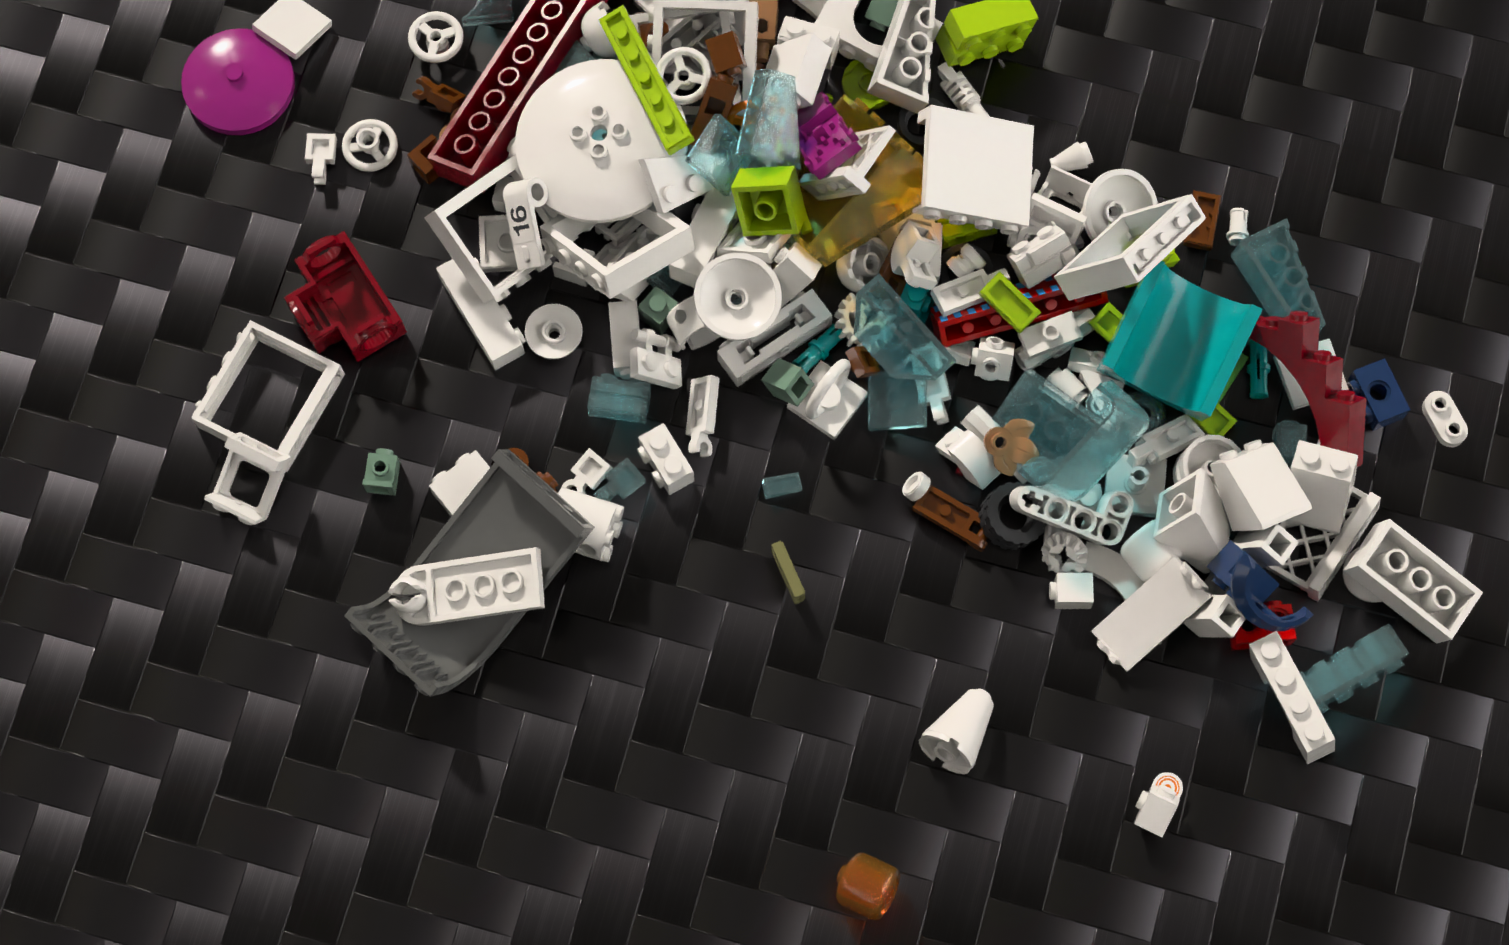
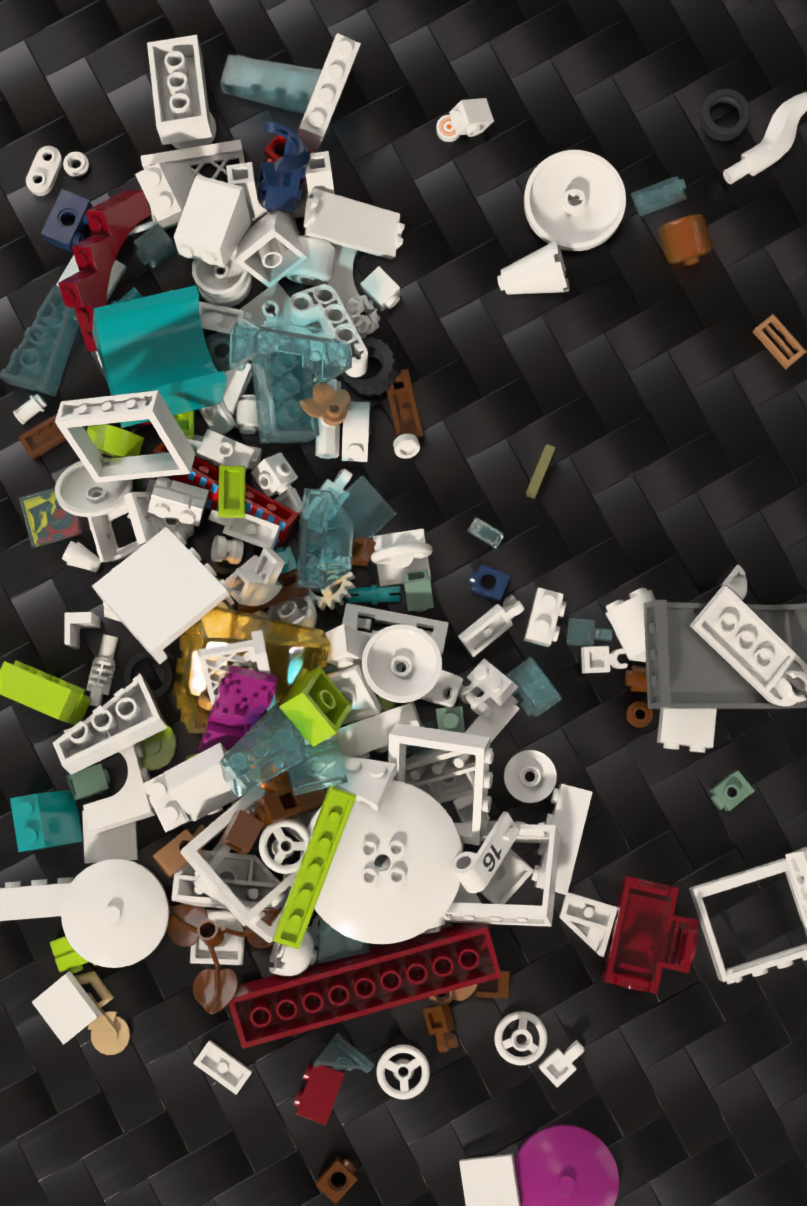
camera: 135 degrees left, 10 degrees up
none -> clear light blue tile [19,488,83,548]
none -> white plate [63,152,89,177]
none -> white panel [65,612,100,649]
none -> dark blue brick [469,564,510,603]
none -> white dish [524,150,626,251]
none -> white wing [559,892,618,957]
none -> clear light blue hinge [631,176,687,217]
none -> white tile [721,565,747,600]
none -> medium nougat tile [753,314,807,370]

